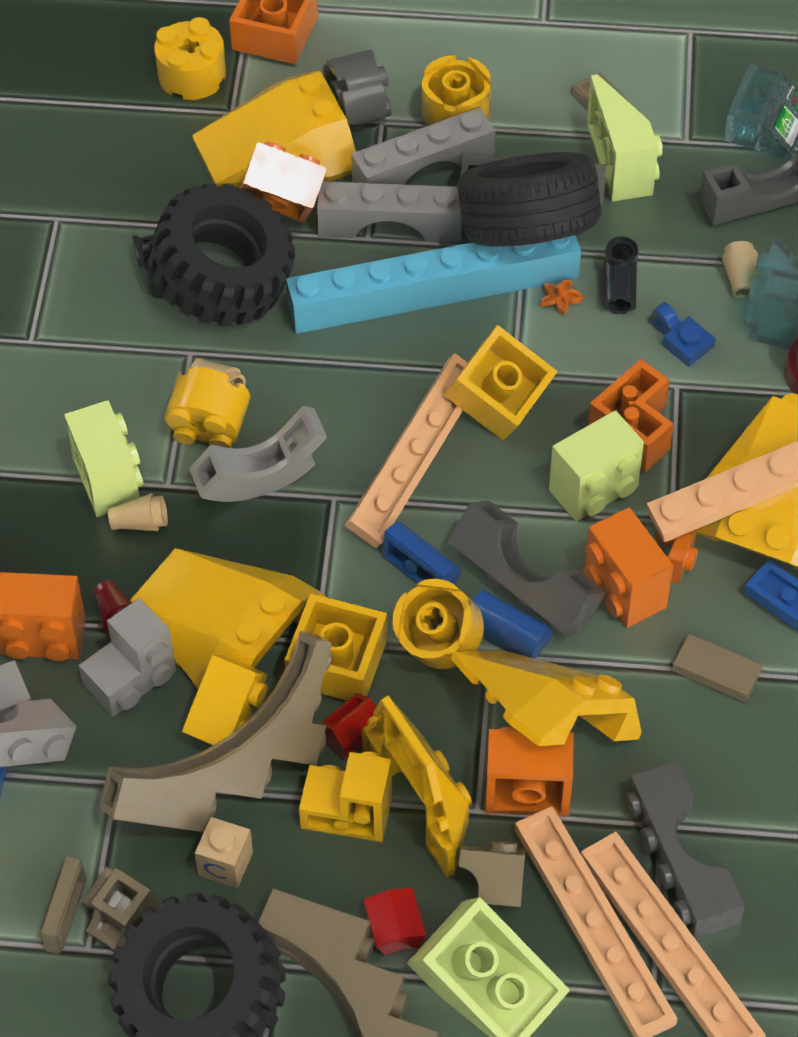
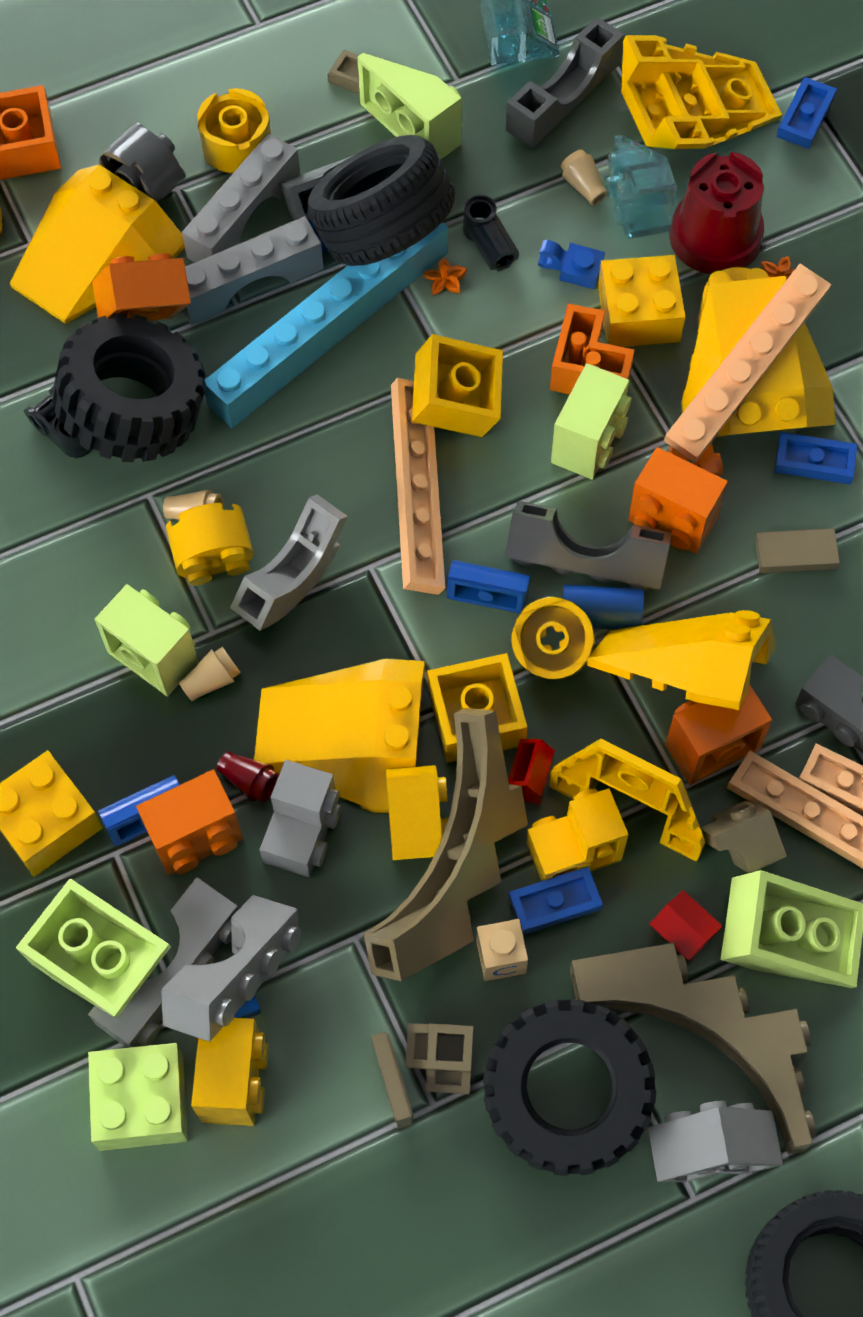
camera: 30 degrees left, 10 degrees up
none -> blue plate [508,866,603,935]
none -> yellow brick [598,255,686,347]

